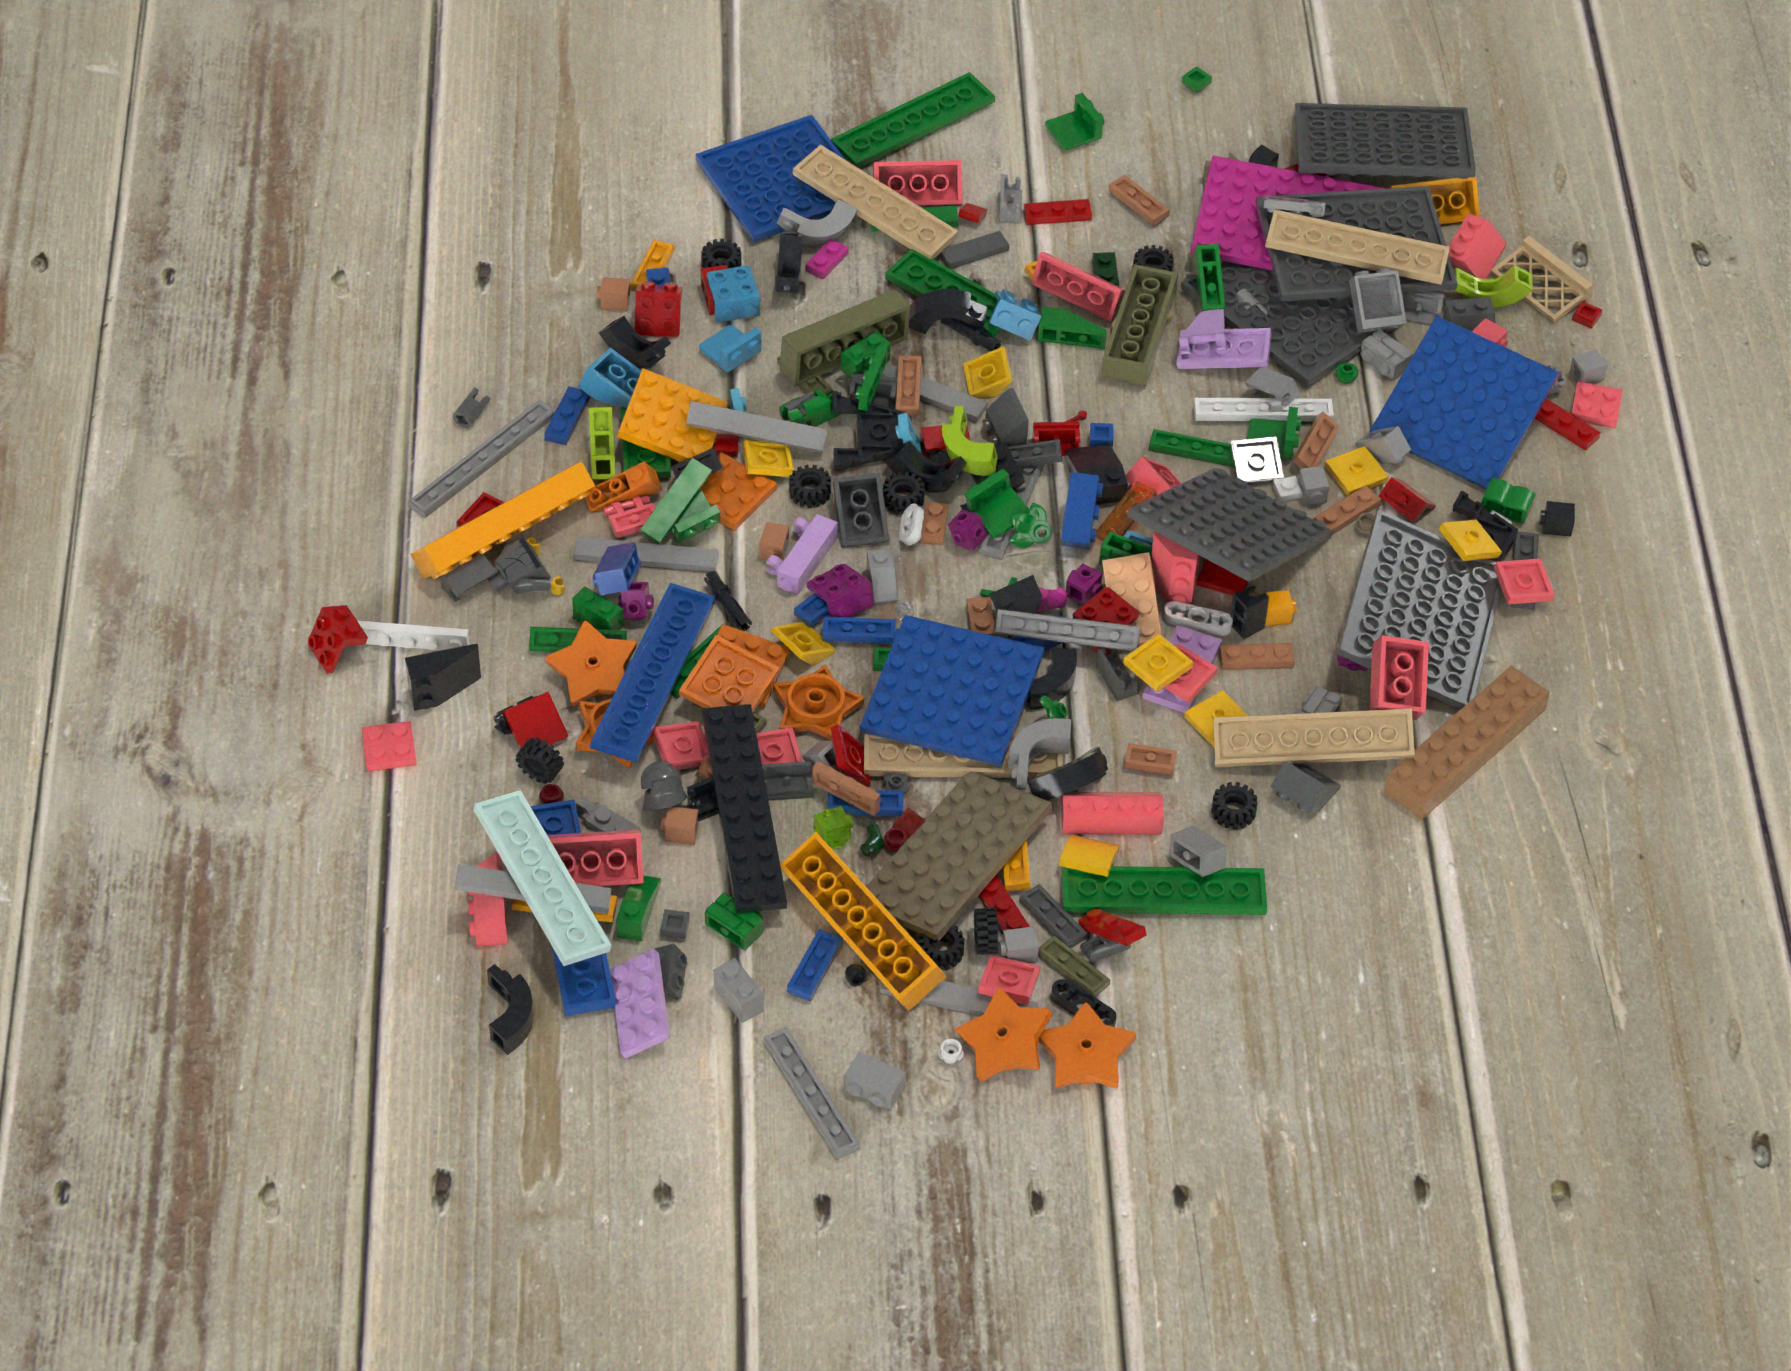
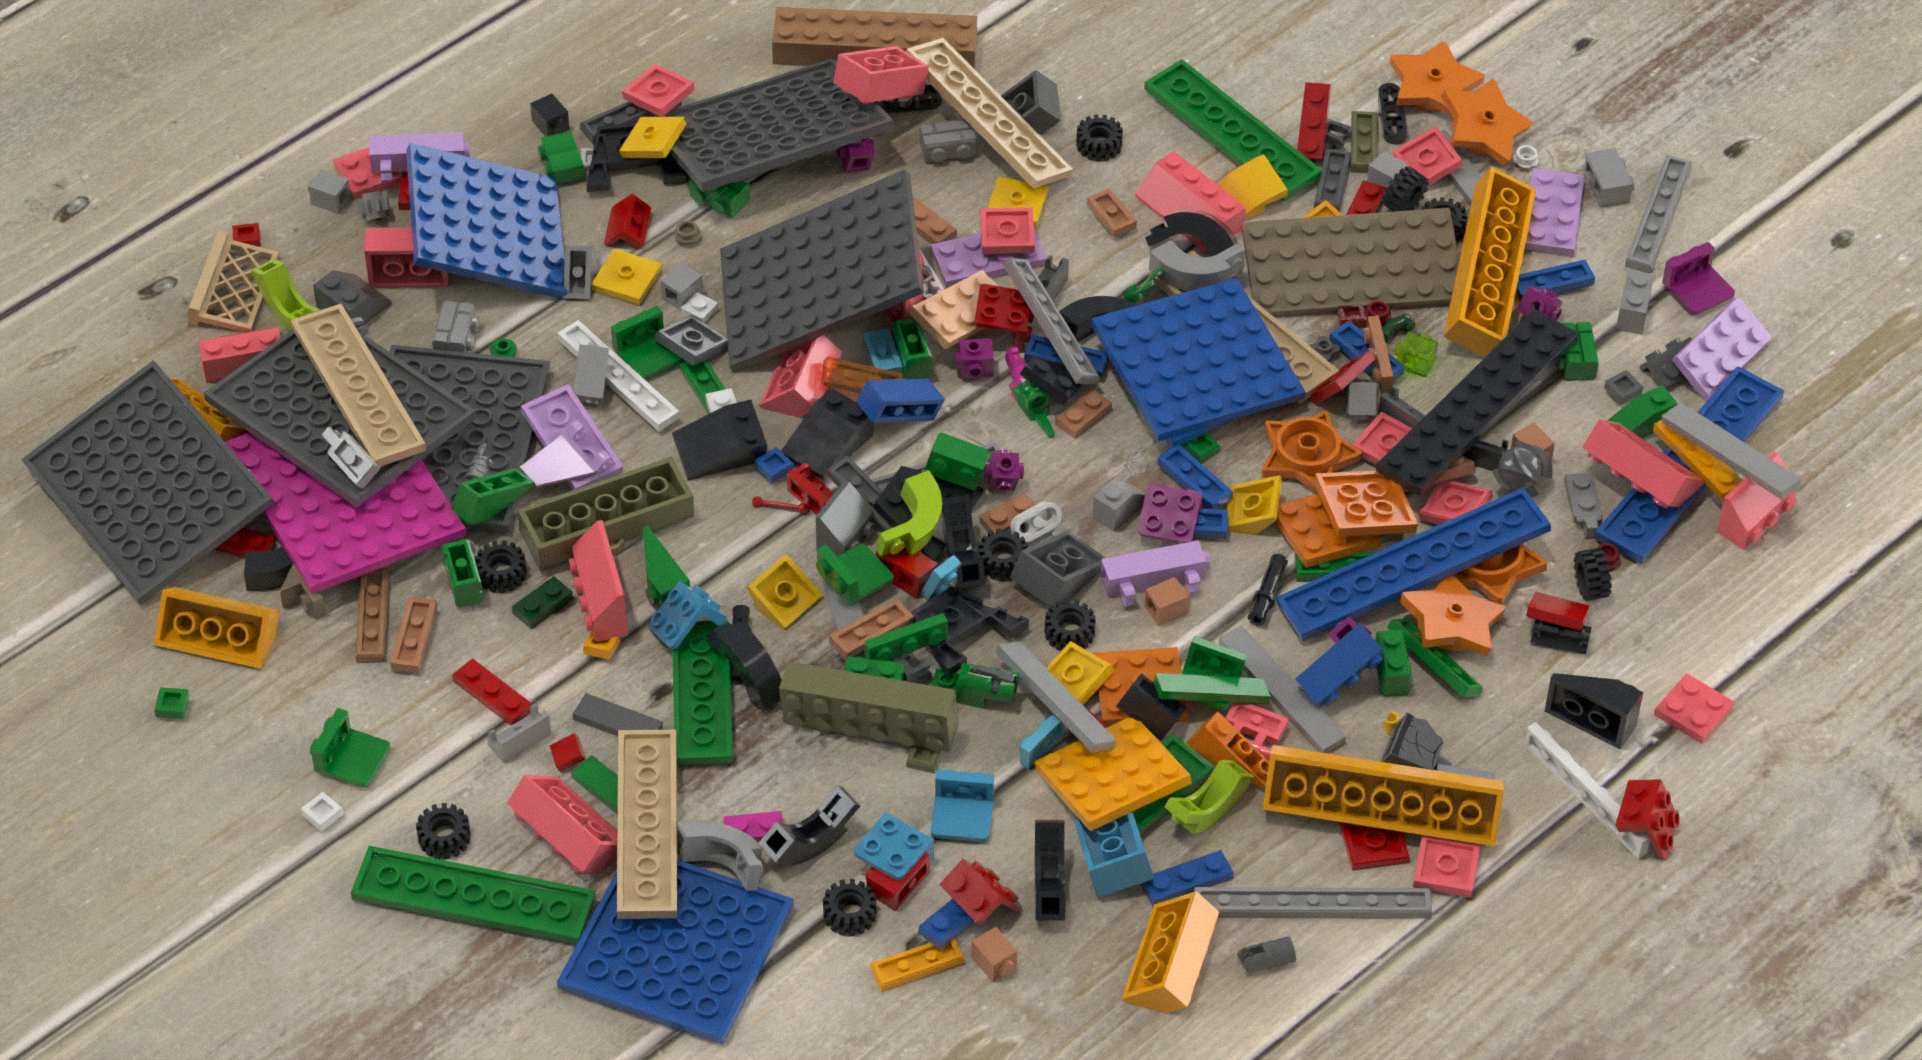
camera: 130 degrees left, 0 degrees up
light aqua plate [473,790,612,966] -> none
black arch [487,964,534,1055] -> none
black hinge [845,964,868,987] -> none
green plate [1009,503,1052,548] -> none
yellow plate [1123,633,1193,692] -> none
light grey brick [1169,826,1227,877] -> none
nougat plate [1292,412,1339,469] -> none
nougat plate [1314,486,1382,535] -> none
window [1349,268,1407,333] -> none
none -> light orange slope [153,587,280,669]
none -> white plate [301,792,343,832]
none -> medium nougat tile [356,568,389,663]
none -> lavender brick [369,132,470,182]
none -> black tyre [416,803,471,859]
none -> green brick [442,539,483,607]
none -> black slope [672,399,767,480]
none -> white plate [705,388,737,413]
none -> green bracket [816,543,893,606]
none -> light orange slope [1121,891,1219,1013]
none -> coral plate [1413,835,1480,898]
none -> magenta brick [1516,287,1563,321]
none -> lavender plate [1524,168,1585,257]
none -> magenta bracket [1662,242,1735,315]

